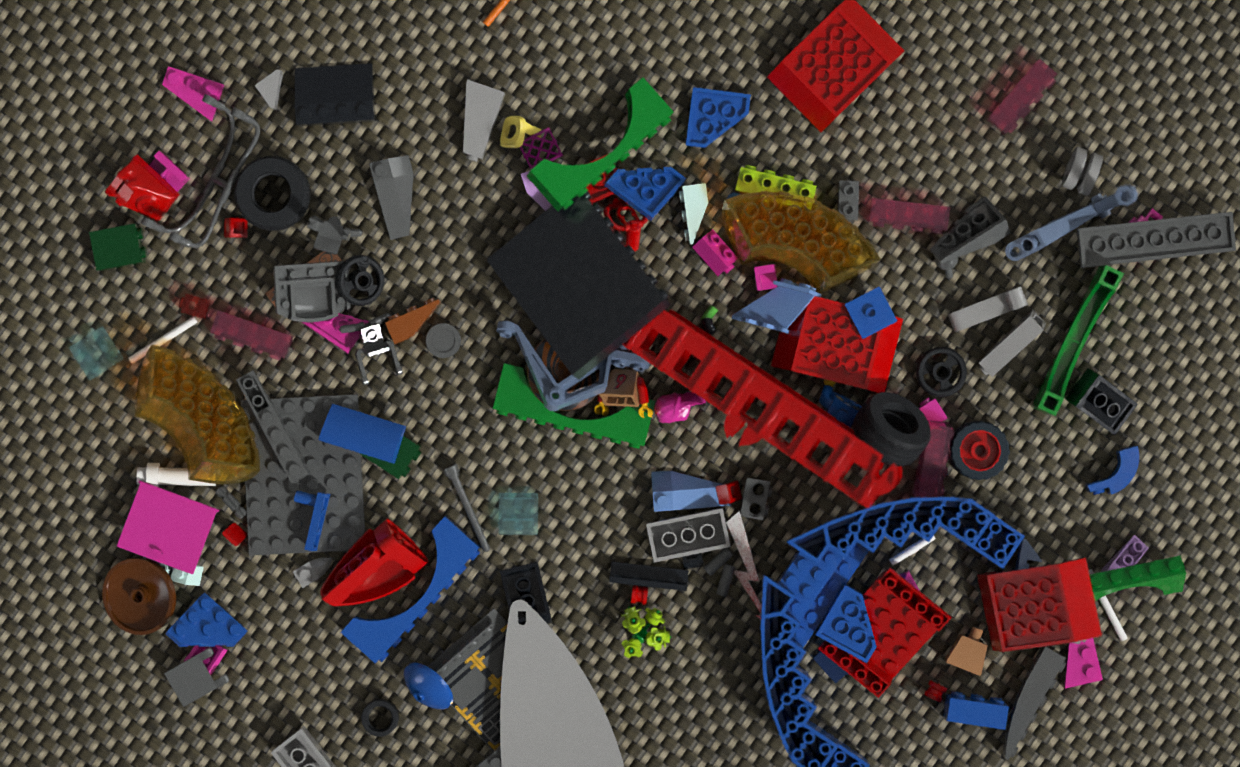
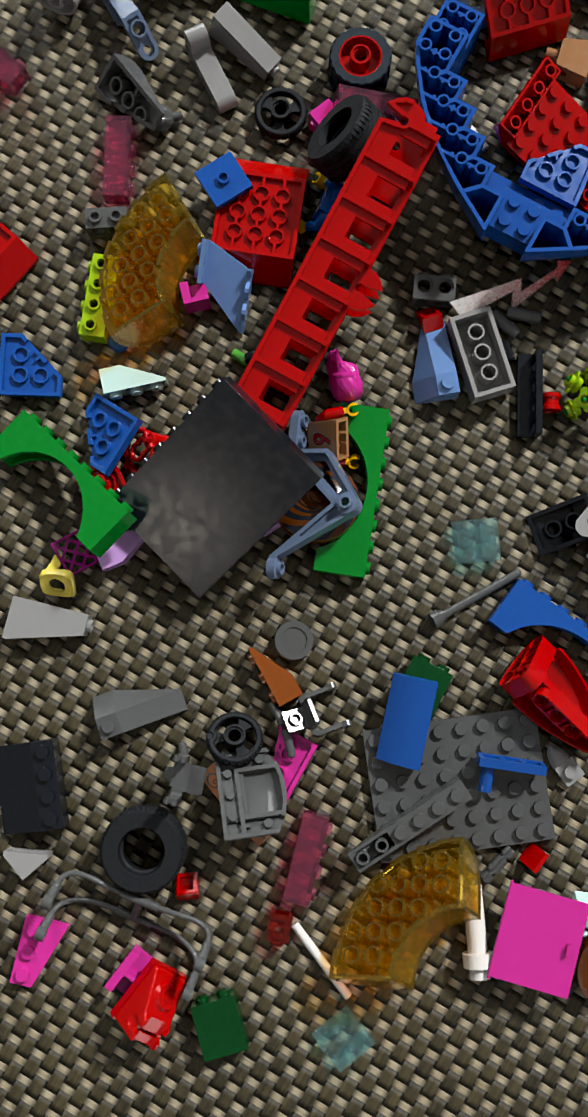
camera: 90 degrees left, 5 degrees down
dark pink brick [692,229,738,276] -> none

